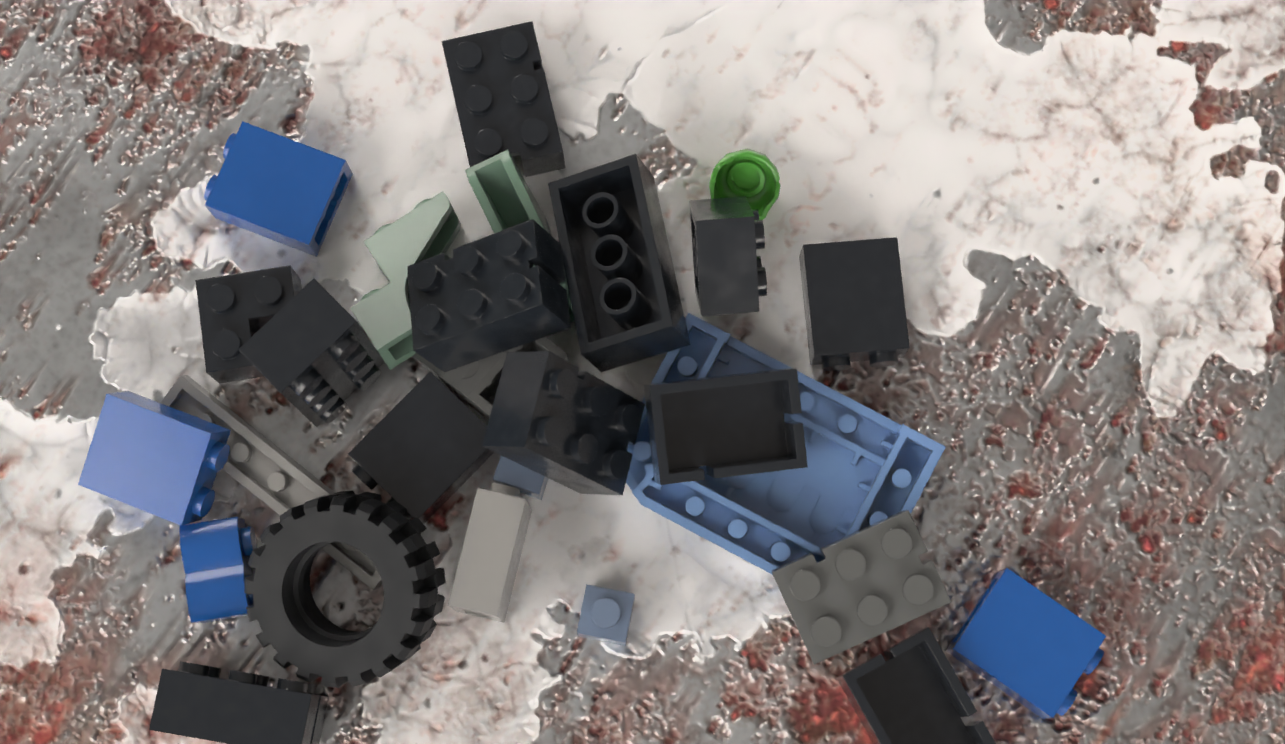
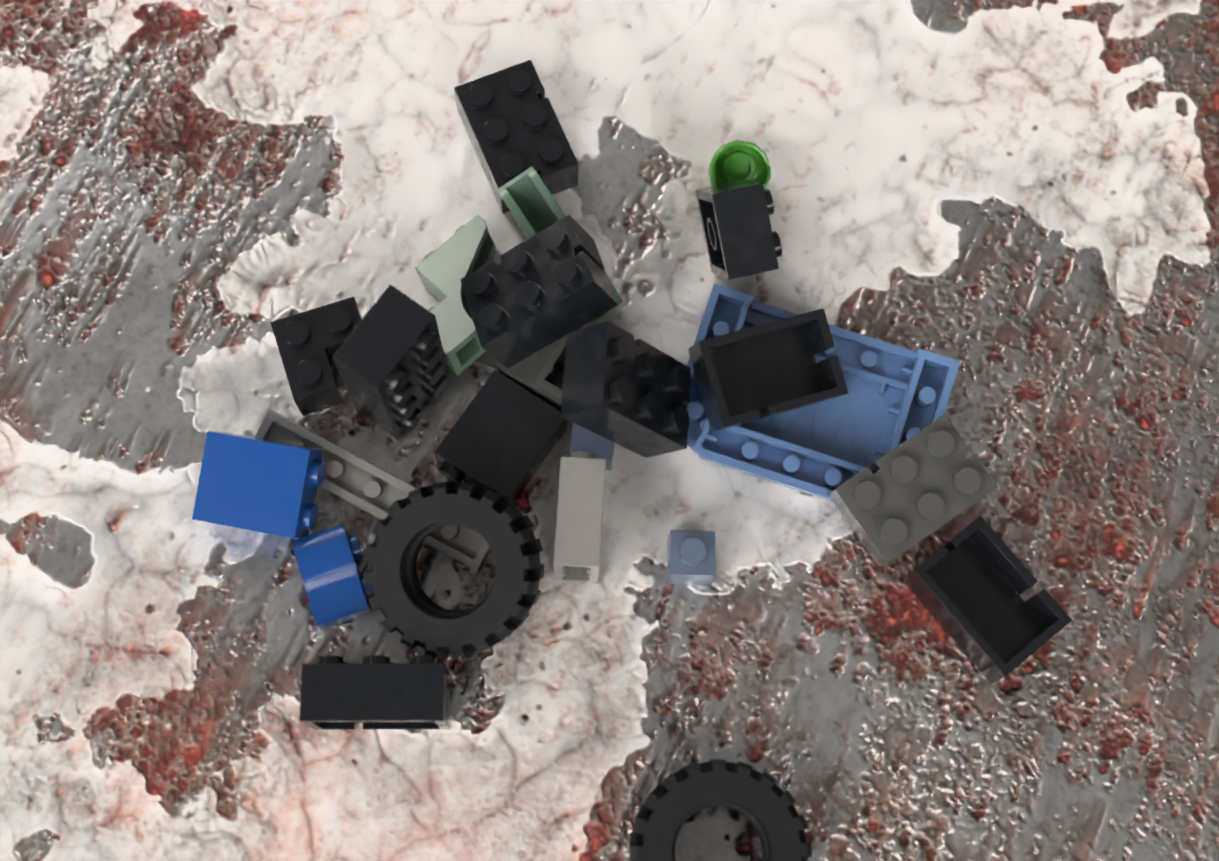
camera: 15 degrees left, 5 degrees down
blue brick [204,121,353,257] -> none
black brick [548,154,691,372] -> none
black brick [799,237,910,371] -> none
blue brick [945,568,1106,719] -> none

